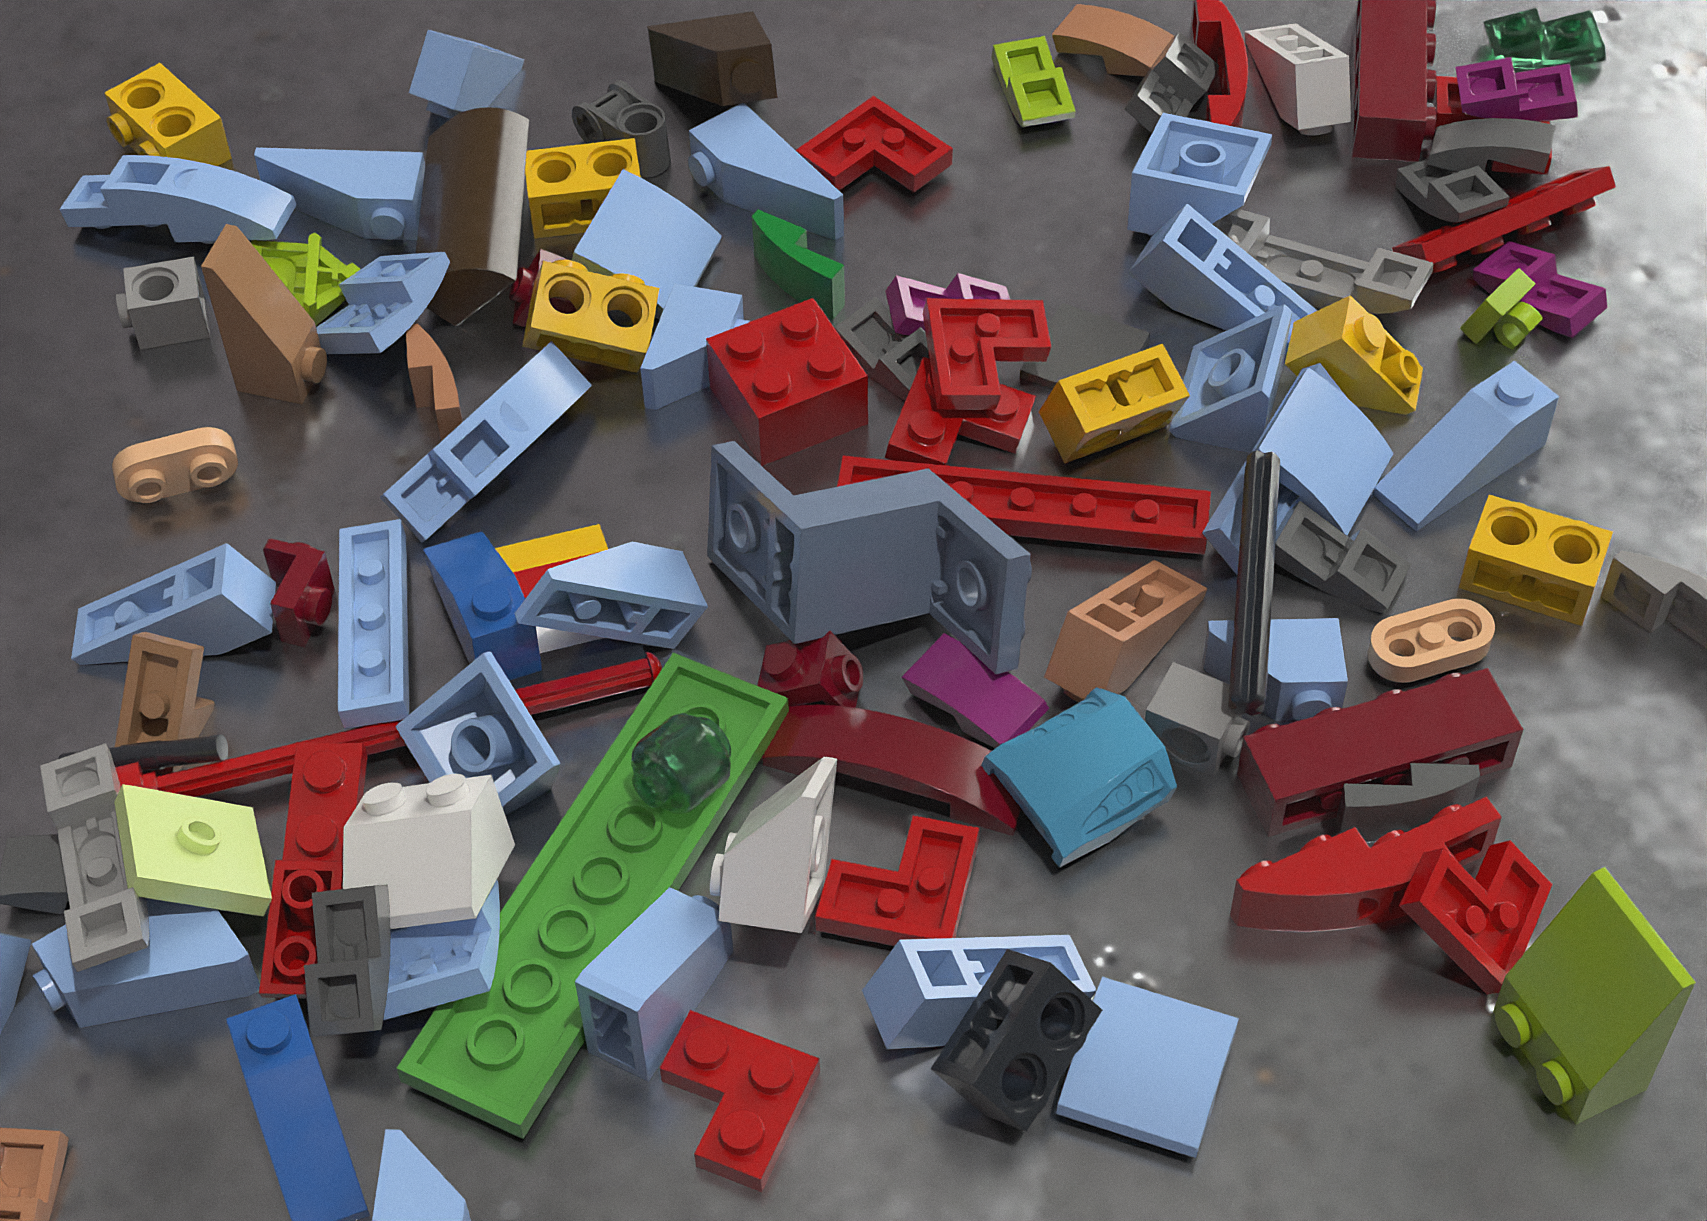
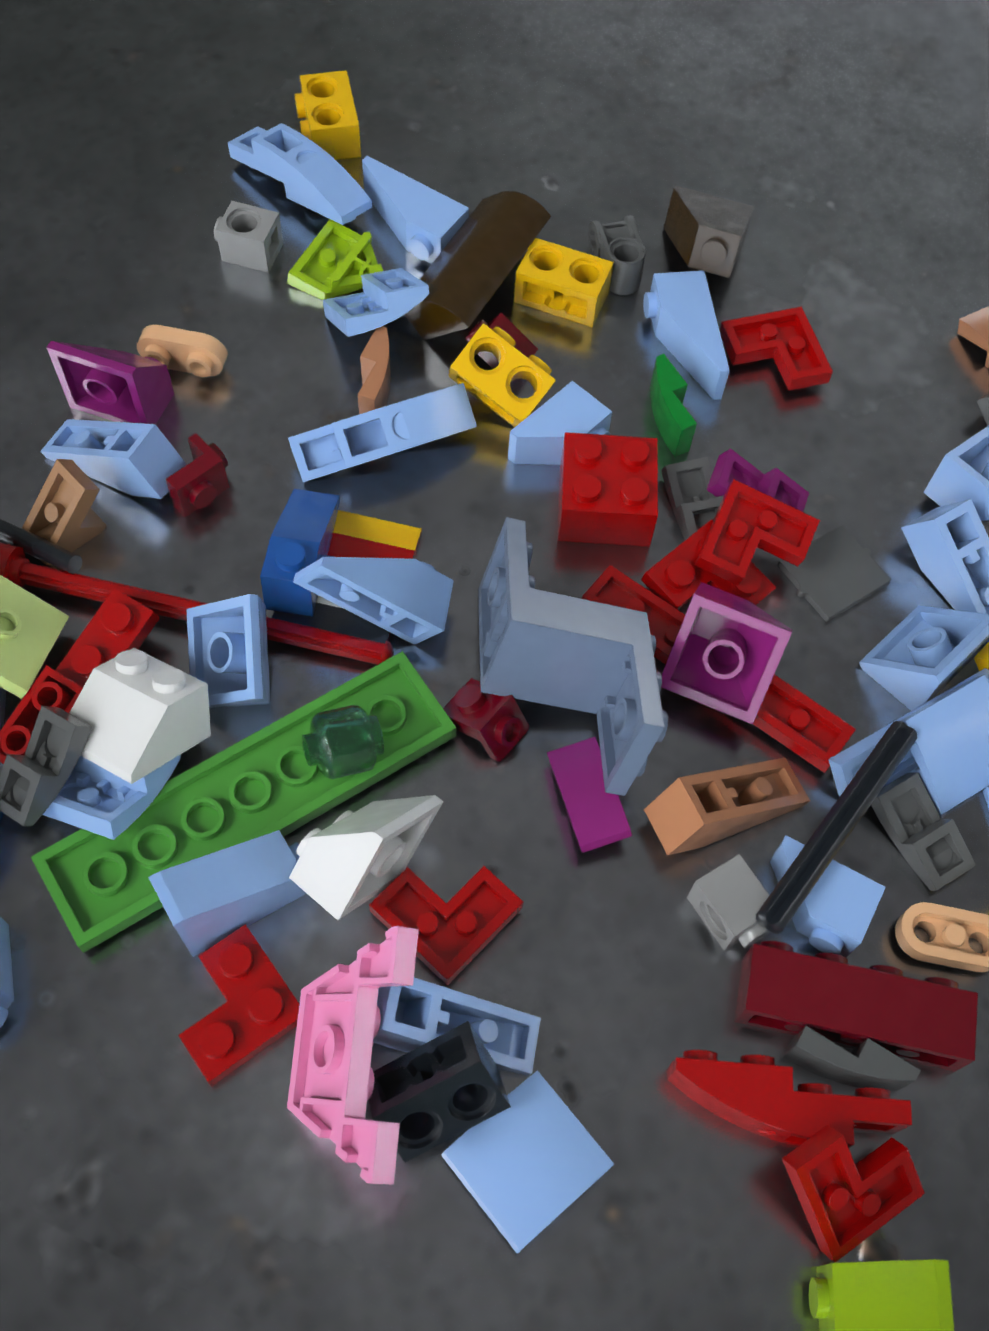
camera: 25 degrees right, 10 degrees up
medium nougat slope [201,224,327,404] -> none
light blue plate [338,519,409,729] -> none
light blue slope [409,30,525,119] -> none
light blue slope [572,169,722,319] -> none
dark red slope [762,705,1023,836] -> none
dark azure slope [981,687,1177,867] -> none
lime slope [991,36,1076,127] -> none
yellow brick [1038,344,1190,463] -> none
none -> magenta slope [46,341,175,424]
none -> bright pink wing [287,926,419,1185]
none -> magenta slope [661,582,793,724]

